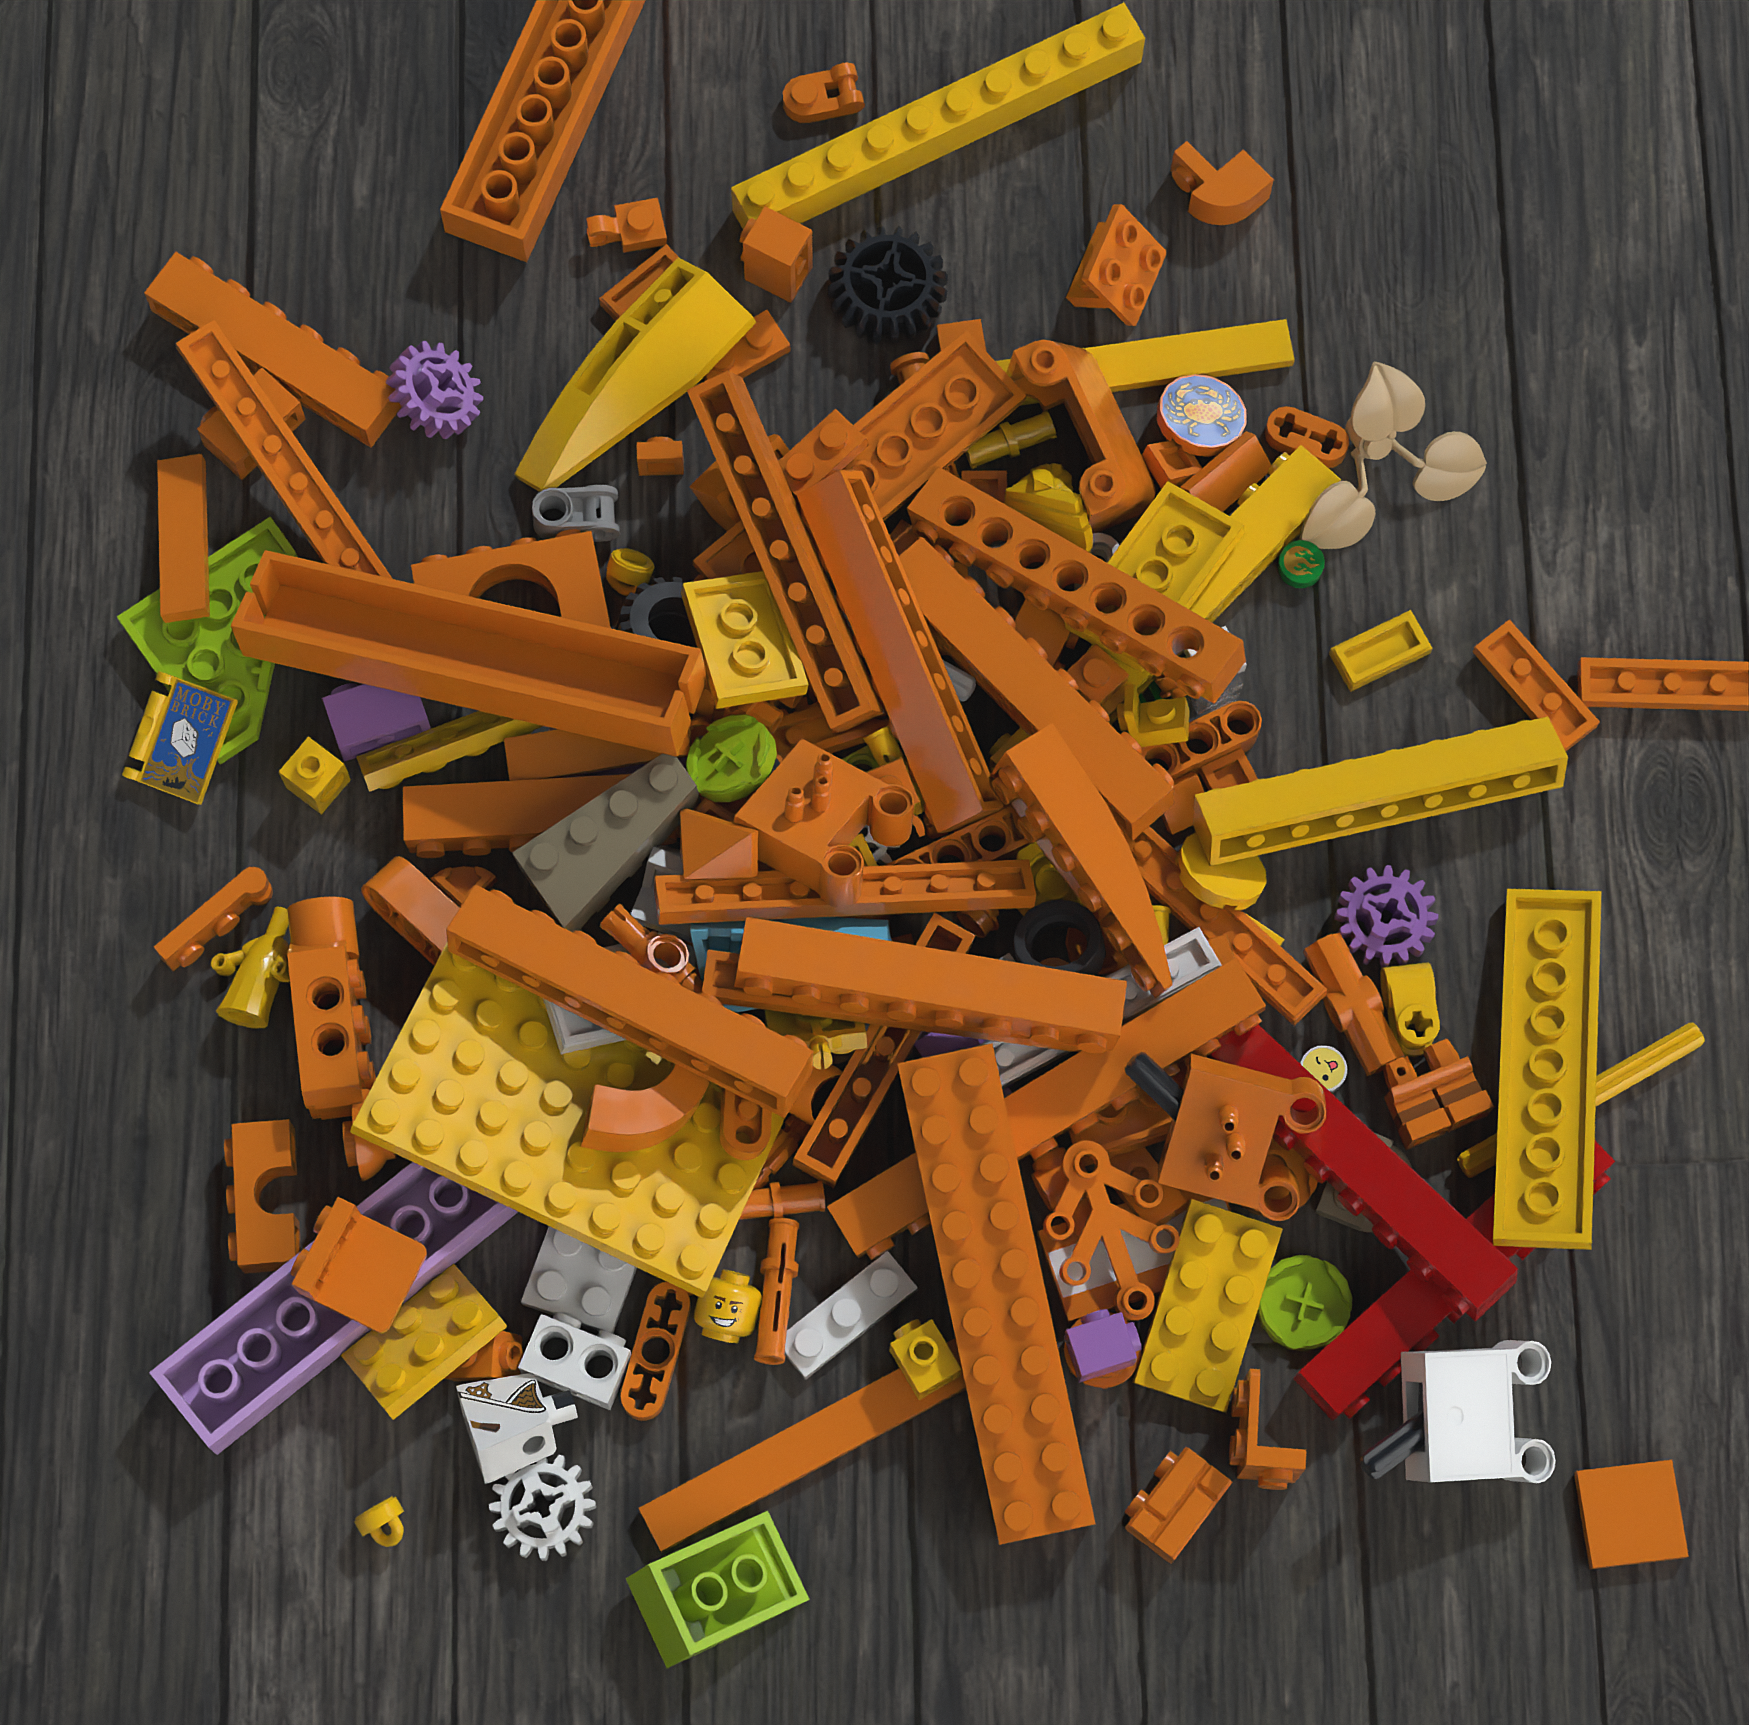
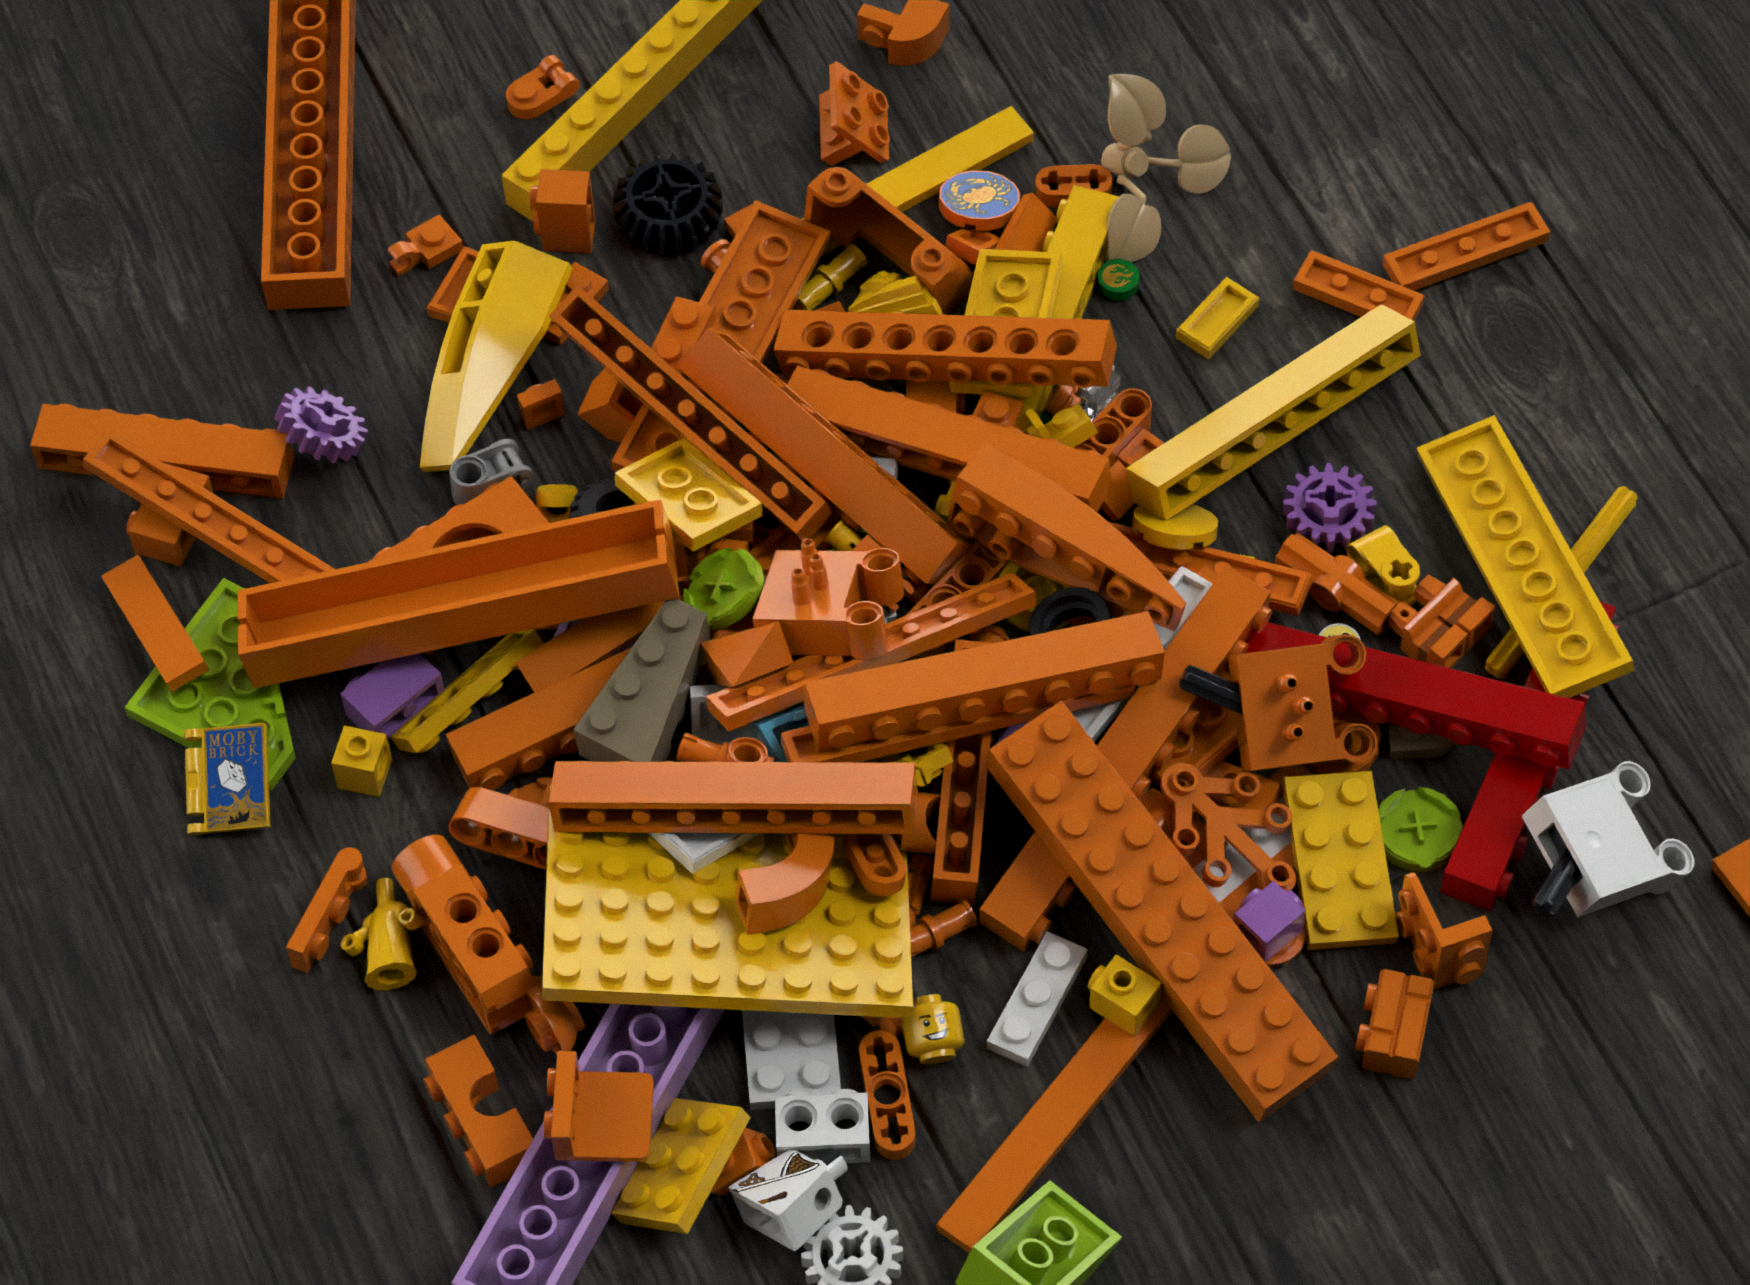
camera: 20 degrees left, 15 degrees down
orange pin [754,1218,799,1365] -> none

